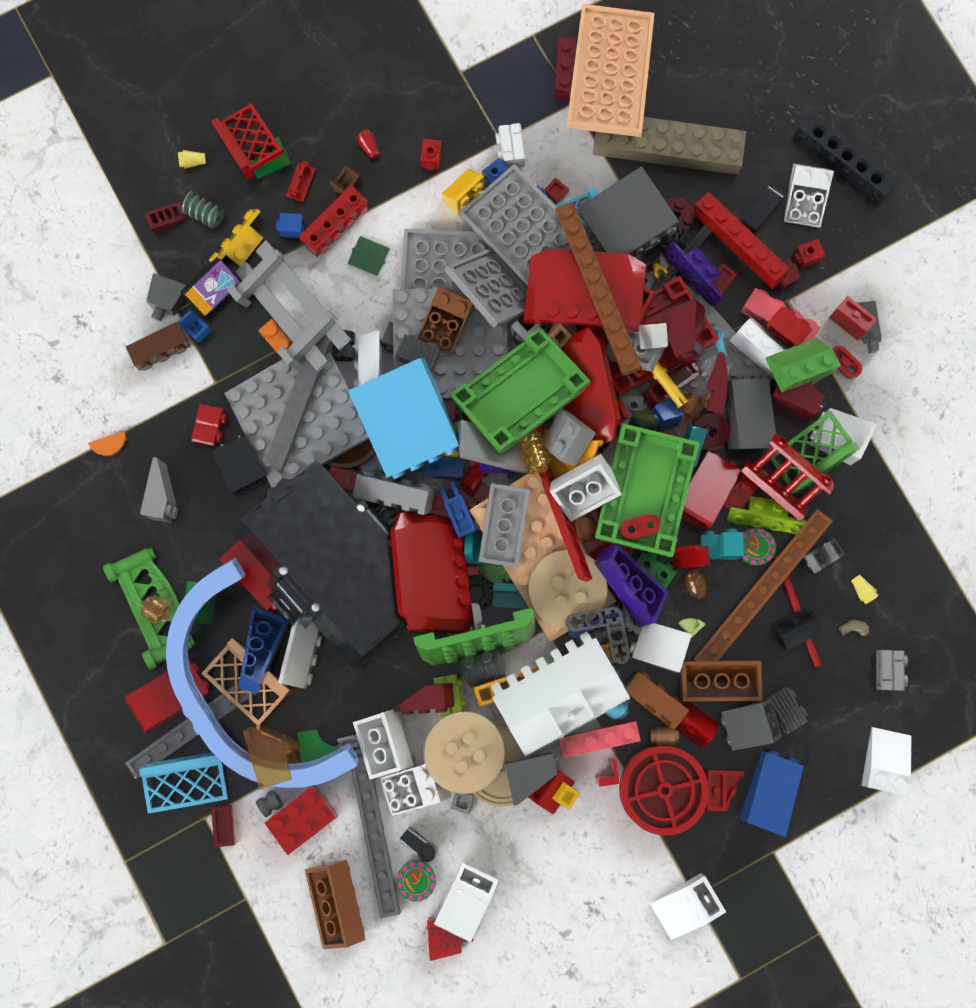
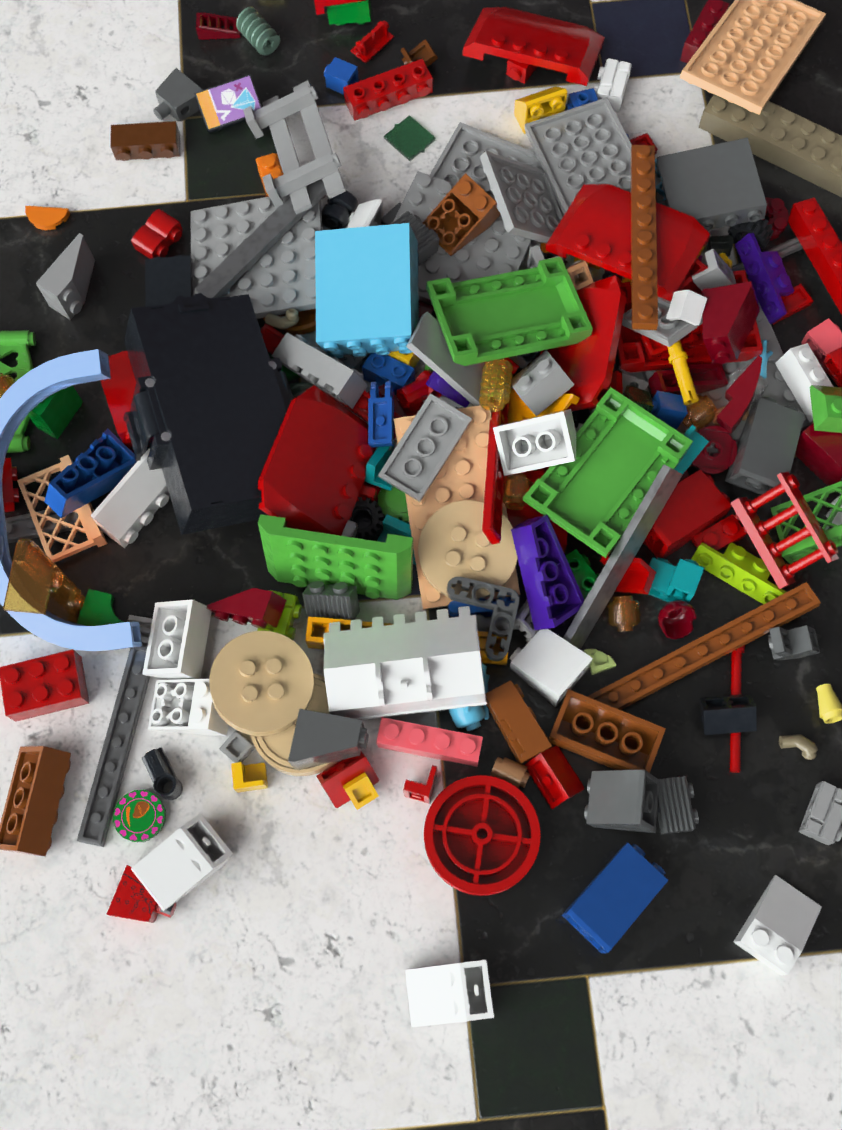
camera: 25 degrees right, 10 degrees down
blue bracket [178,310,212,343] -> none
yellow bracket [209,209,263,267] -> none
dark grey wheel [256,790,283,817] -> none
red cone [356,130,380,159] -> none
red plate [621,514,660,539] -> none
red wing [705,770,744,811] -> none
tile [740,528,776,566] -> none
none -> yellow panel [231,762,268,793]
none -> dark tan arm [265,308,299,330]
none -> red slope [462,7,605,86]
none -> flat silver tile [563,464,683,649]
none -> dark red hair [658,600,697,639]
none -> light grey panel [692,249,736,291]

